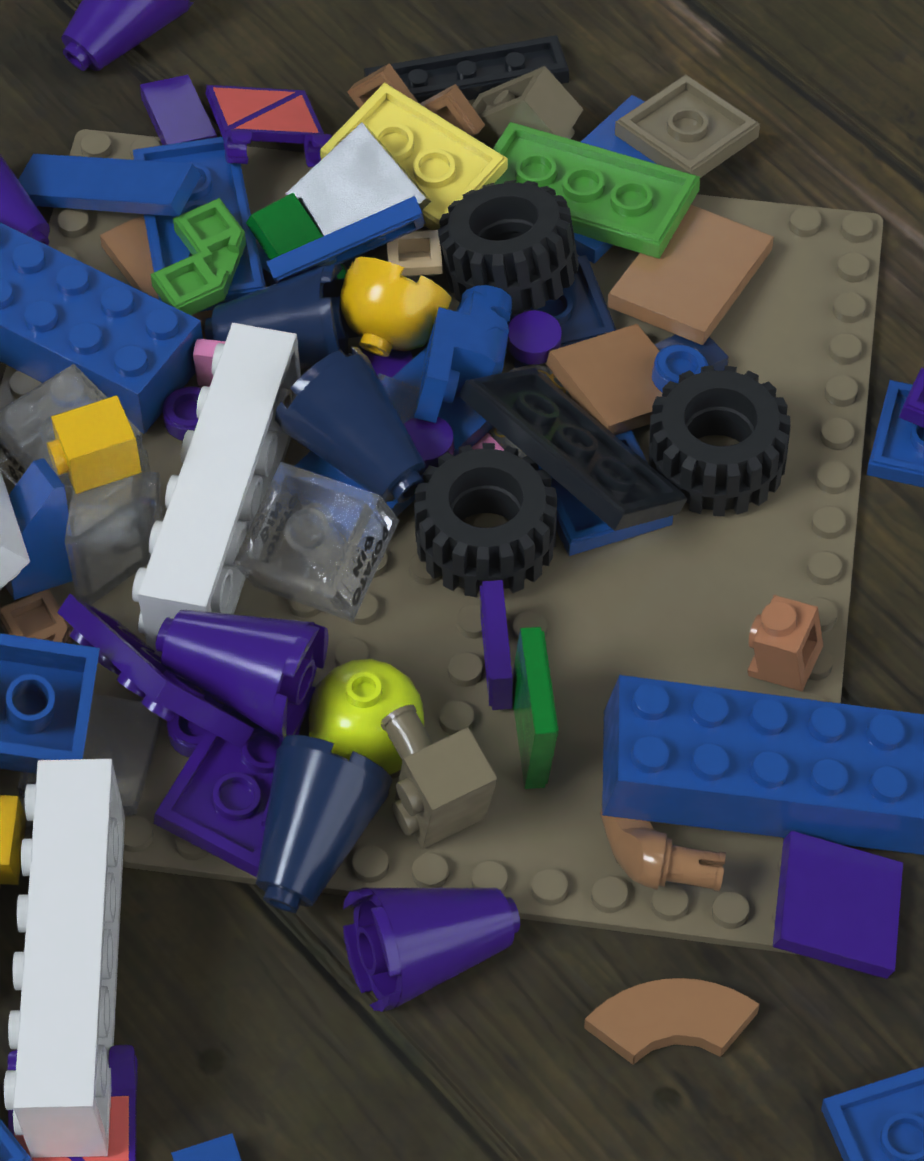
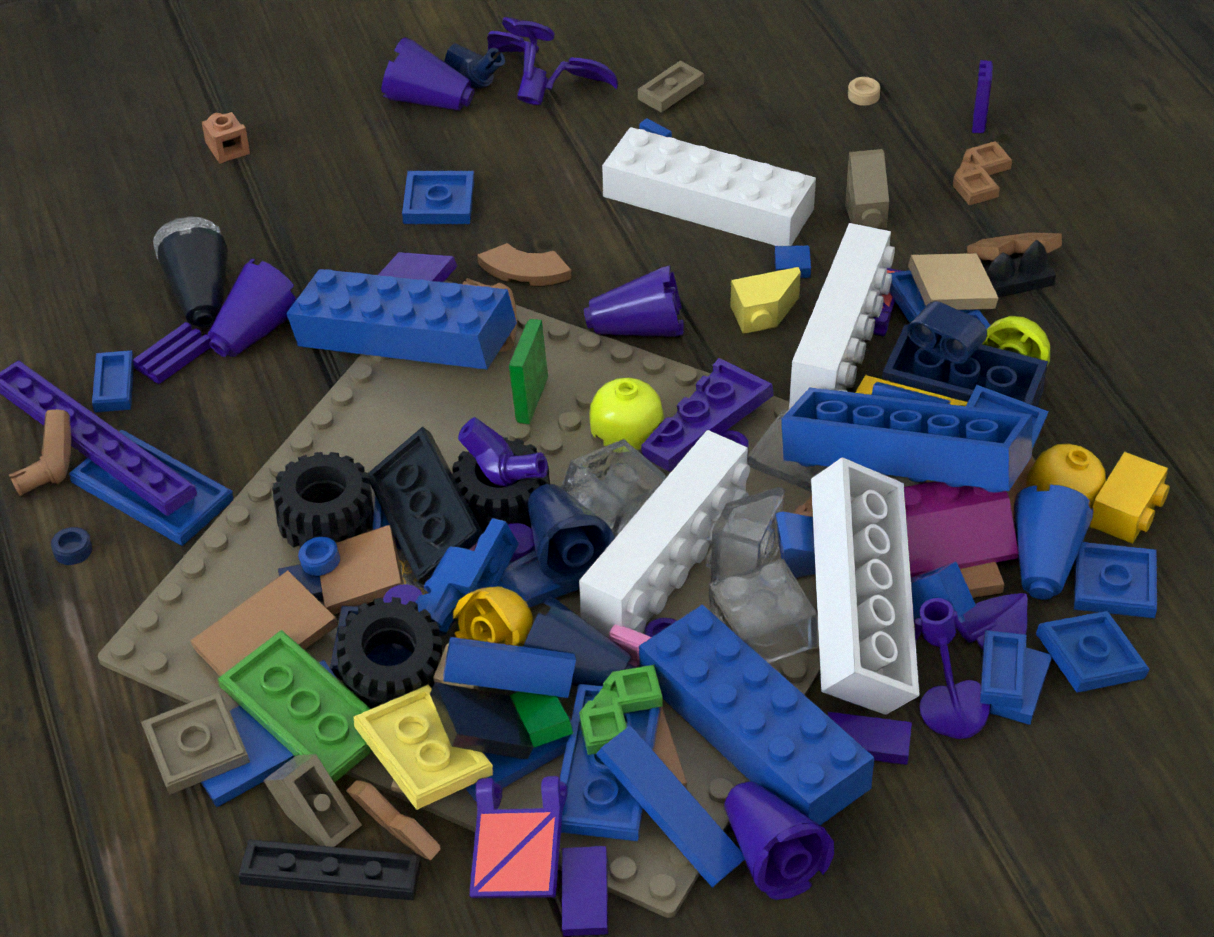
camera: 160 degrees left, 10 degrees down
yellow brick [47,395,142,494] -> none
dark purple wing [57,593,255,749] -> none
dark purple cone [155,610,329,738] -> none
dark blue cone [256,735,393,913] -> none
dark tan brick [381,705,497,849] -> none
dark purple tile [480,580,513,710] -> none
nougat brick [747,595,823,692] -> none
none -> dark purple arm [458,417,548,487]
none -> light yellow slope [730,267,801,334]

